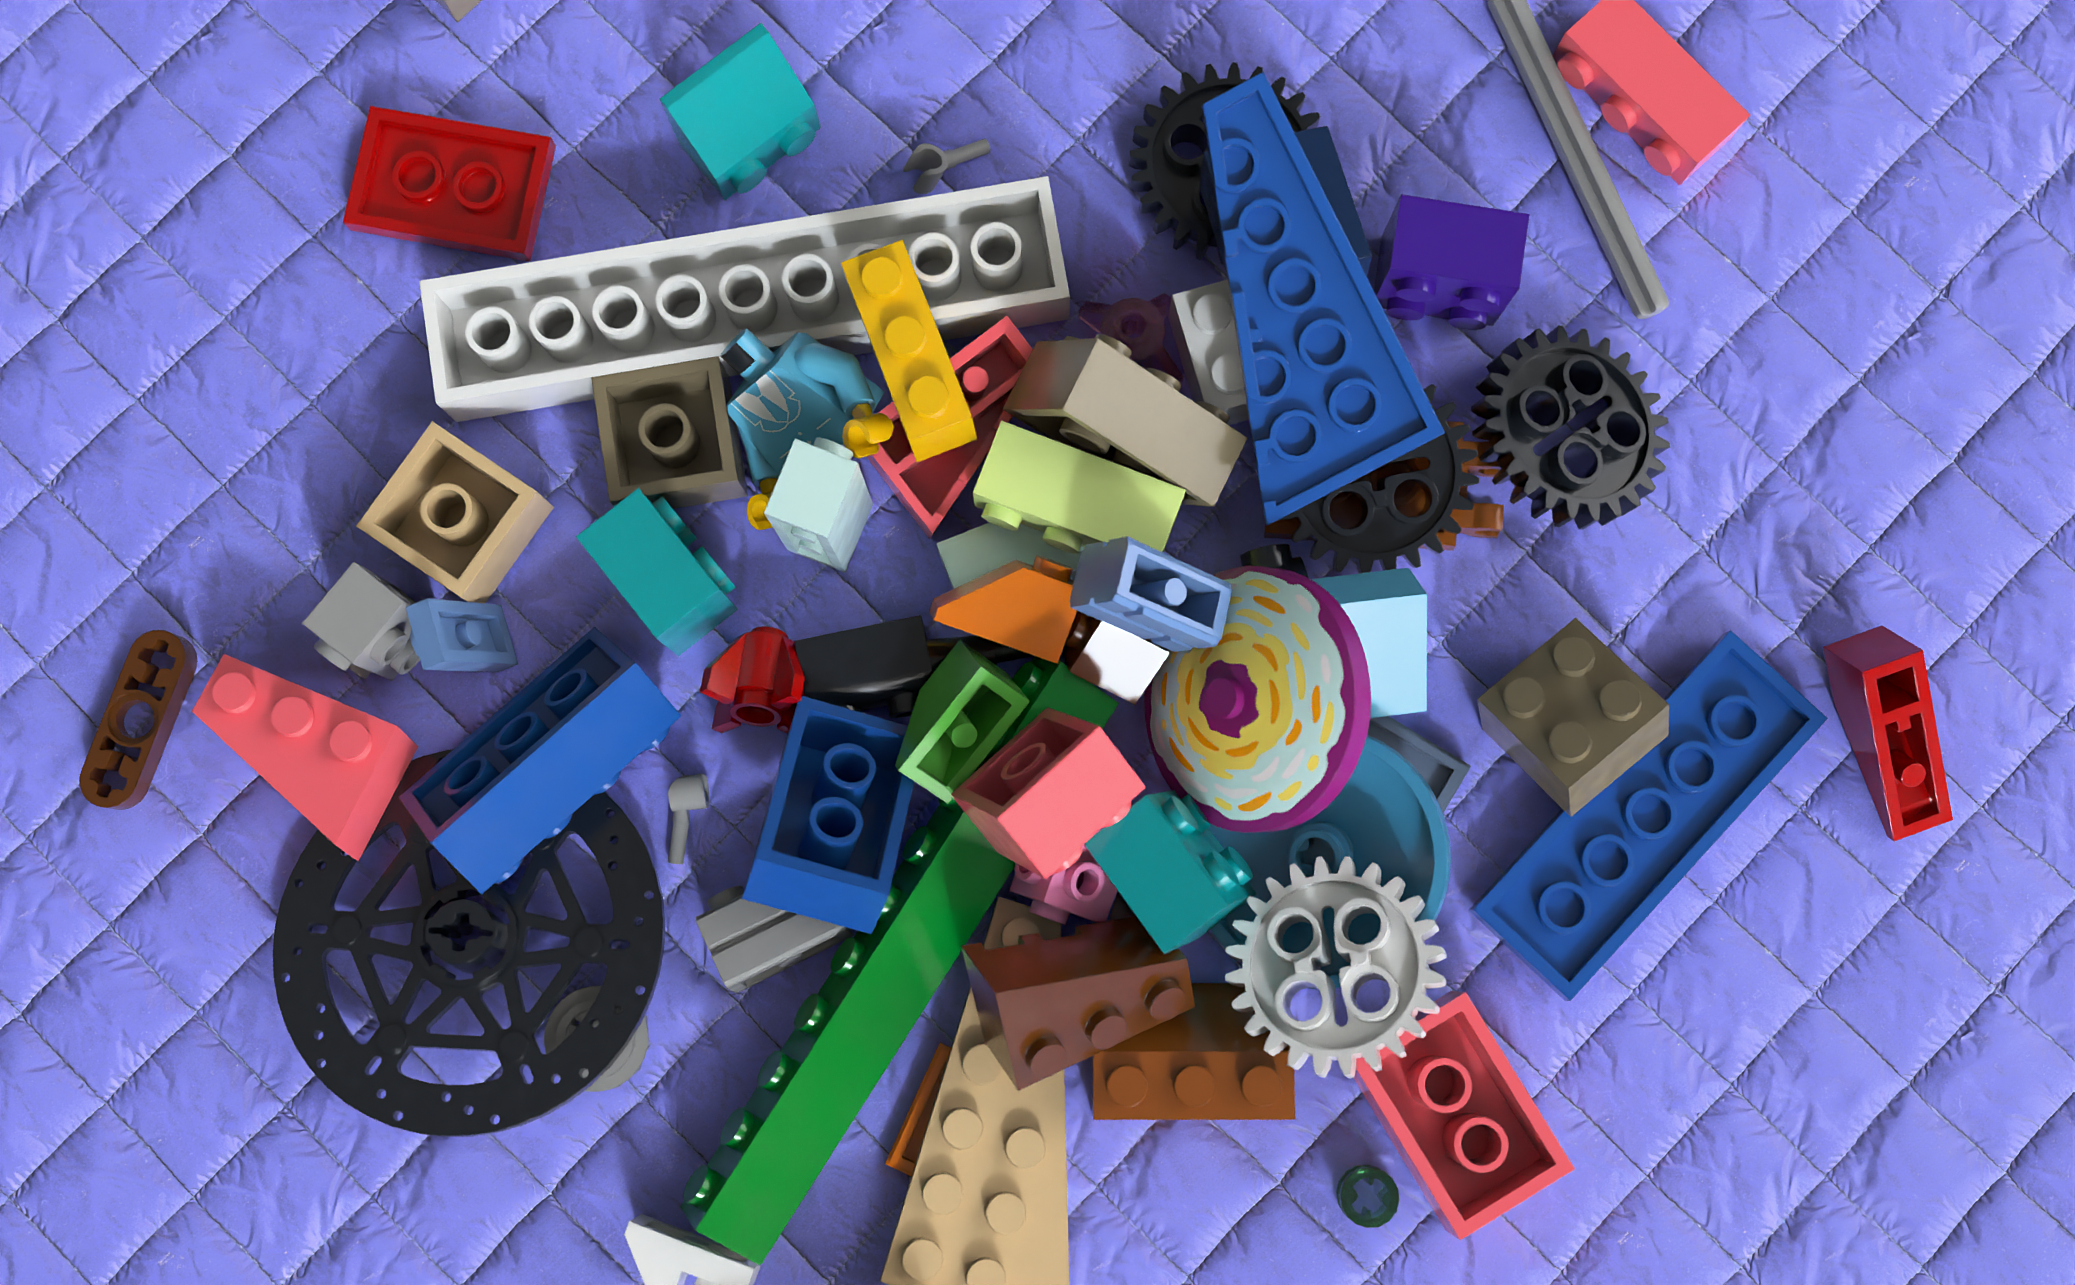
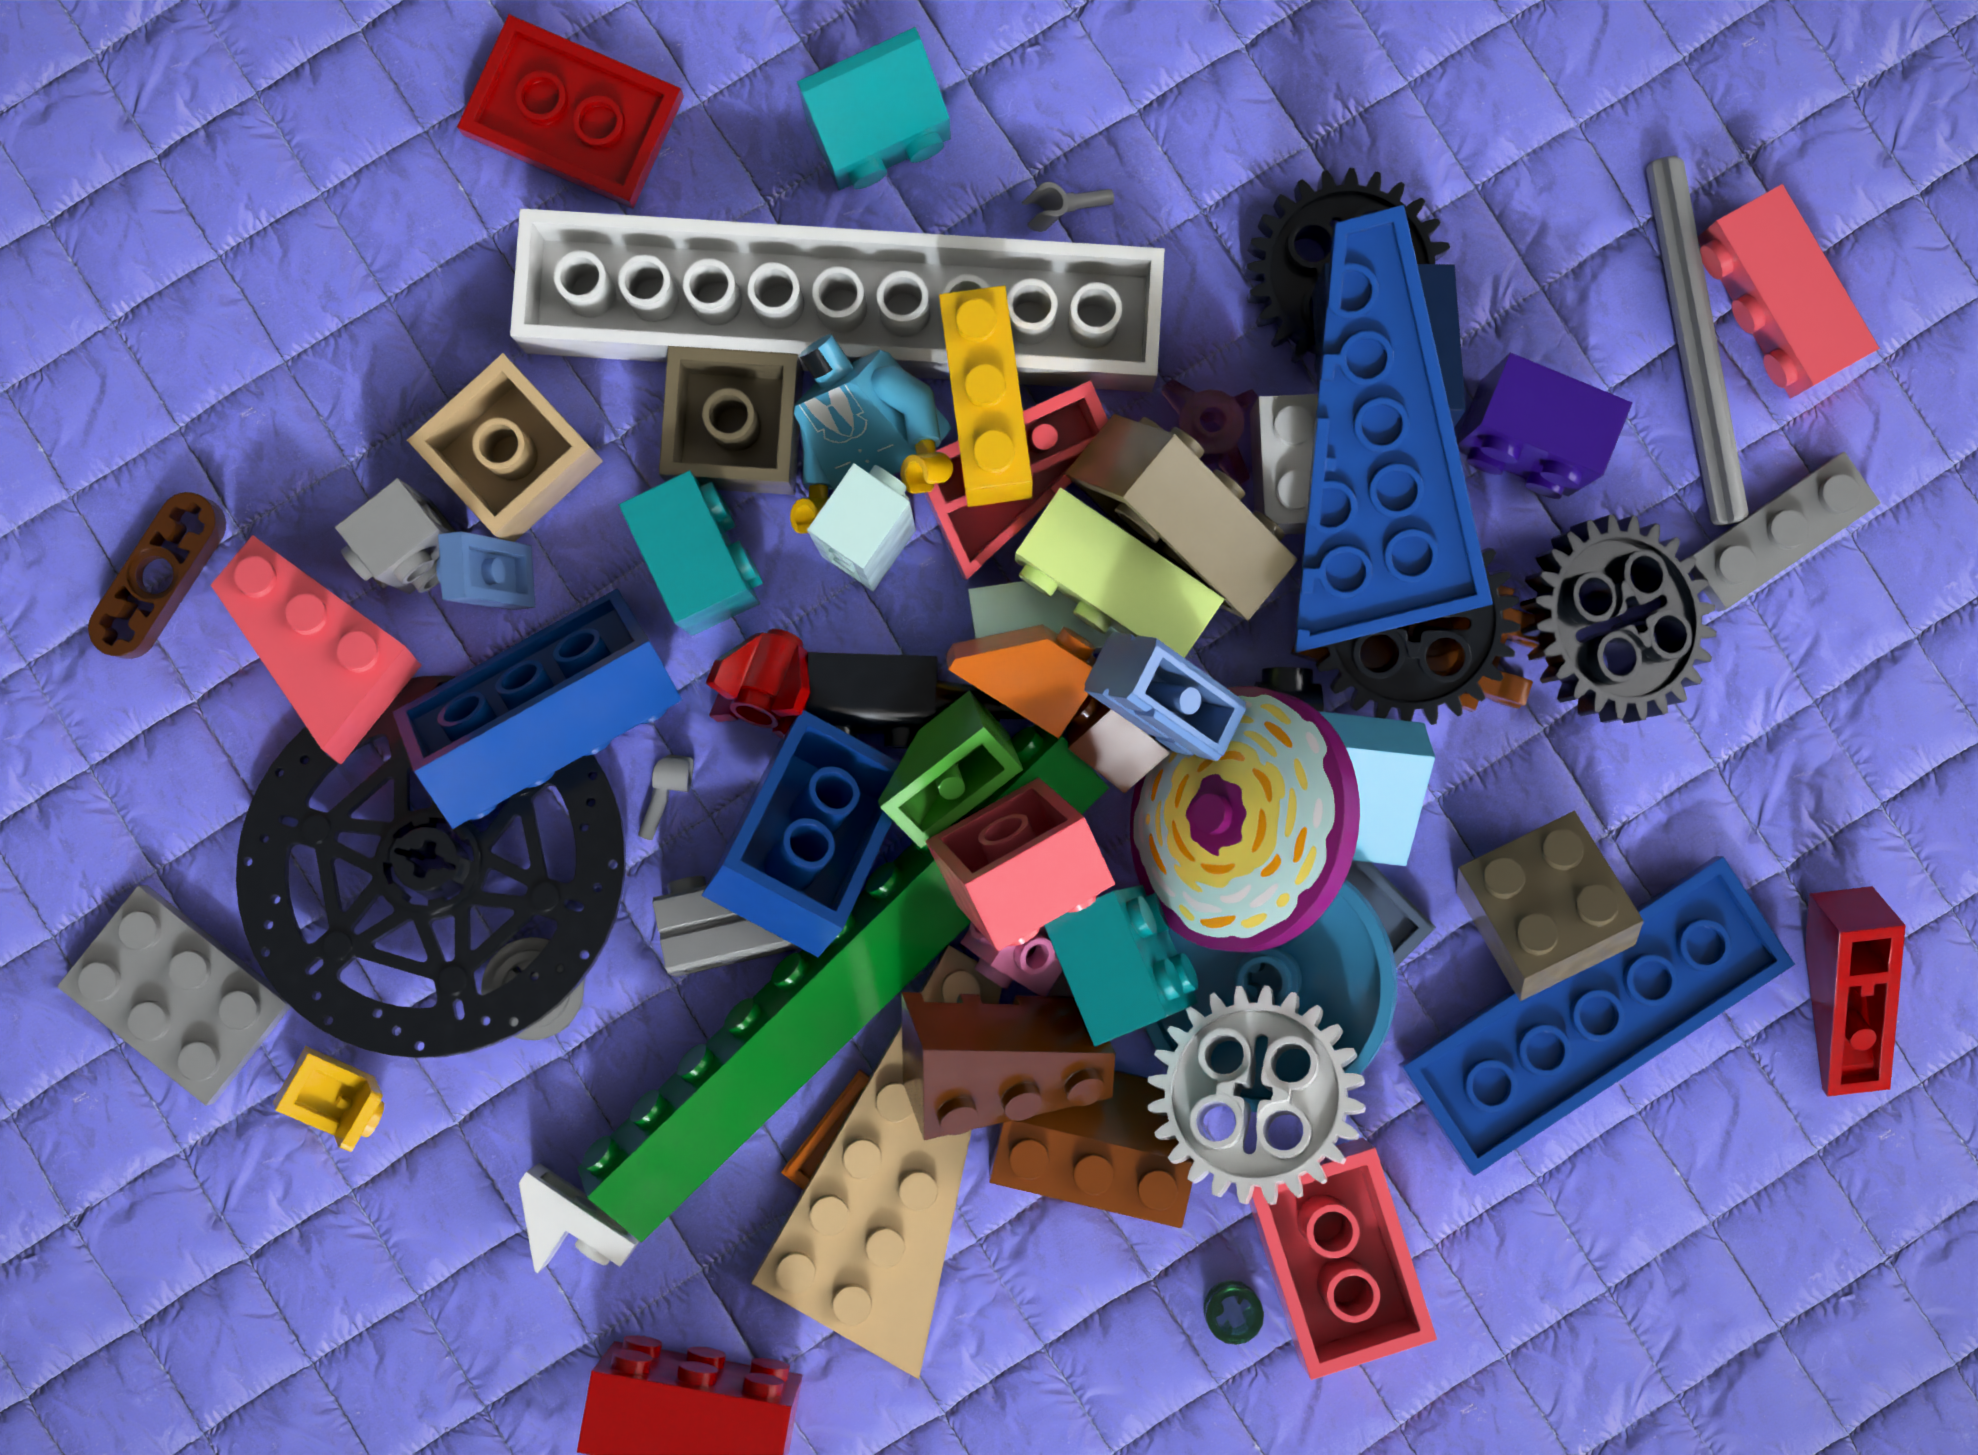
camera: 10 degrees right, 5 degrees up
none -> light grey plate [57,885,291,1106]
none -> yellow bracket [273,1045,384,1152]
none -> light grey plate [1687,451,1881,612]

